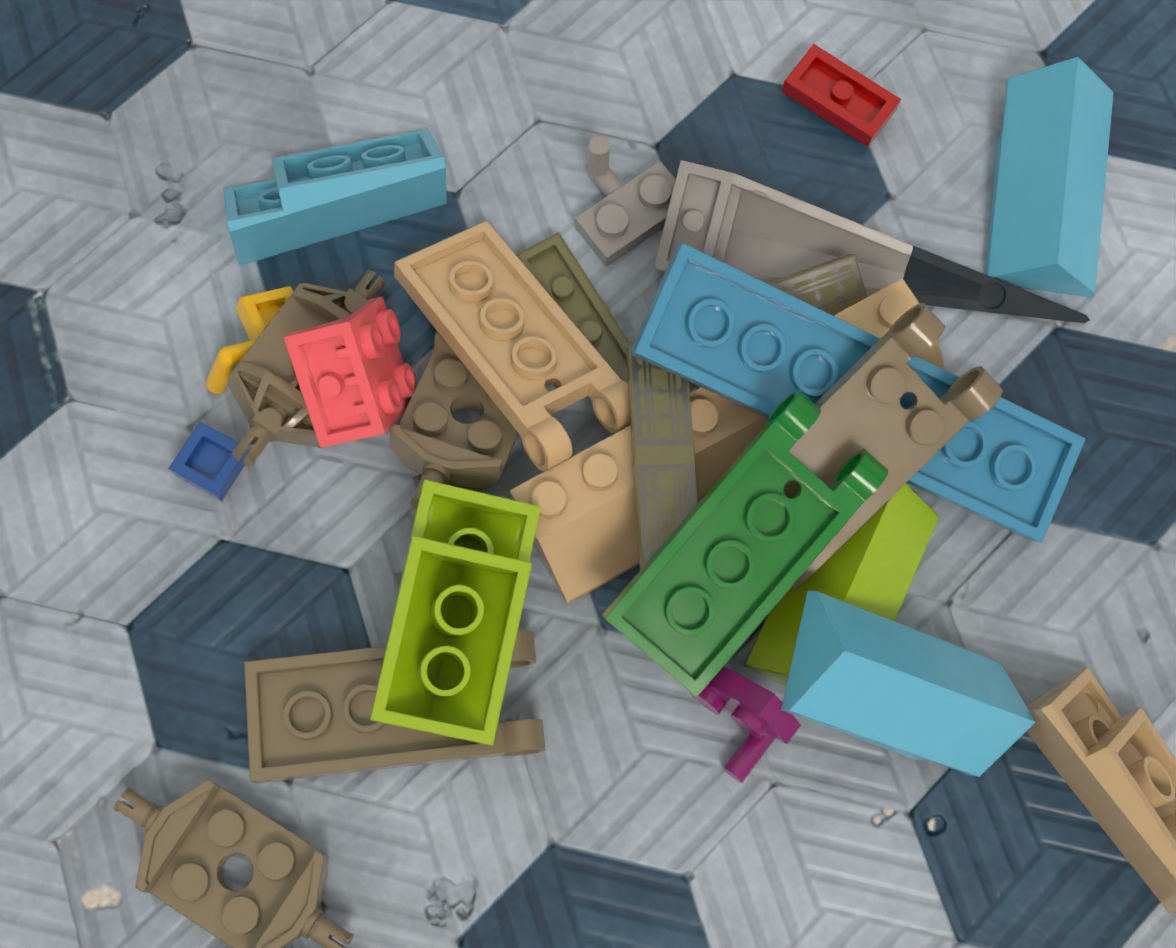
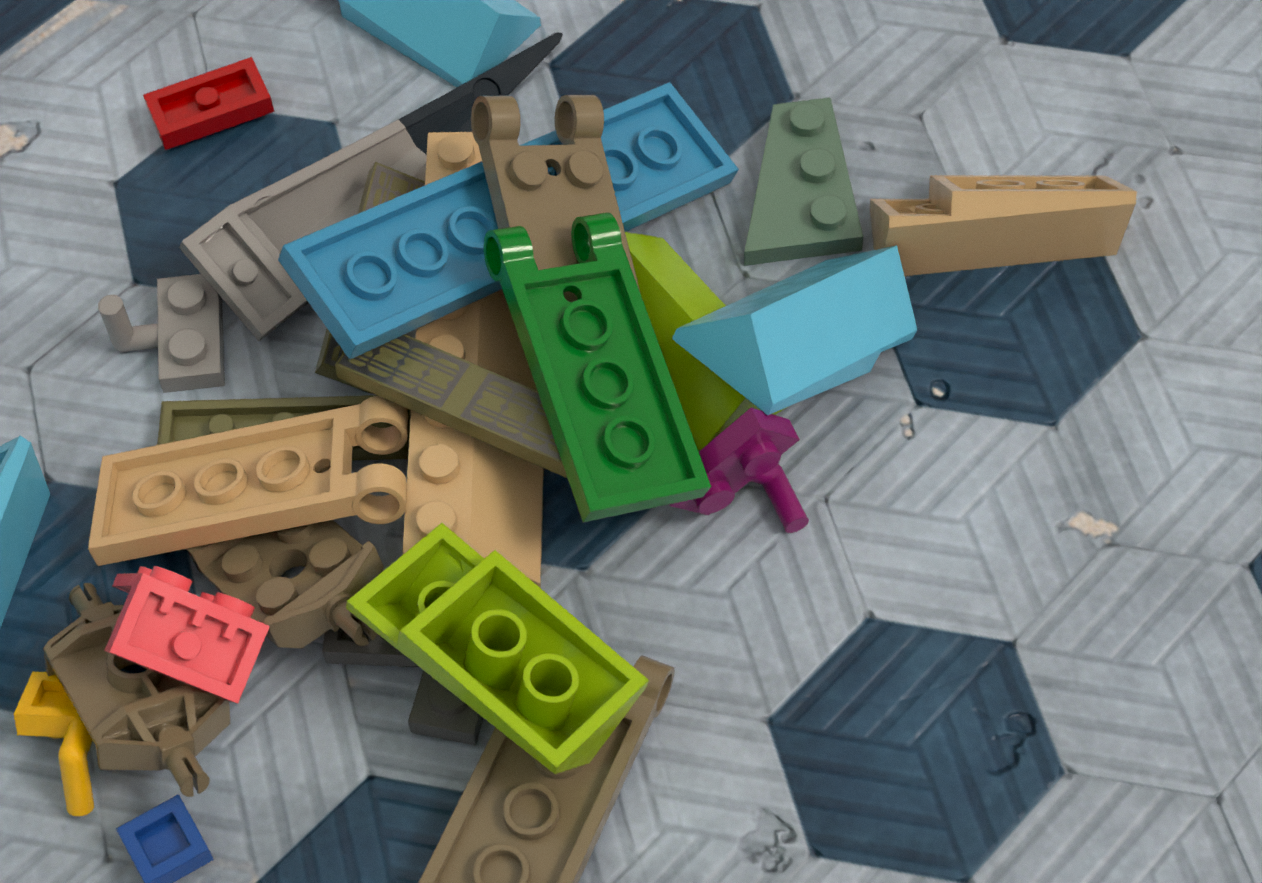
camera: 55 degrees left, 15 degrees down
none -> sand green wing [744,97,863,266]

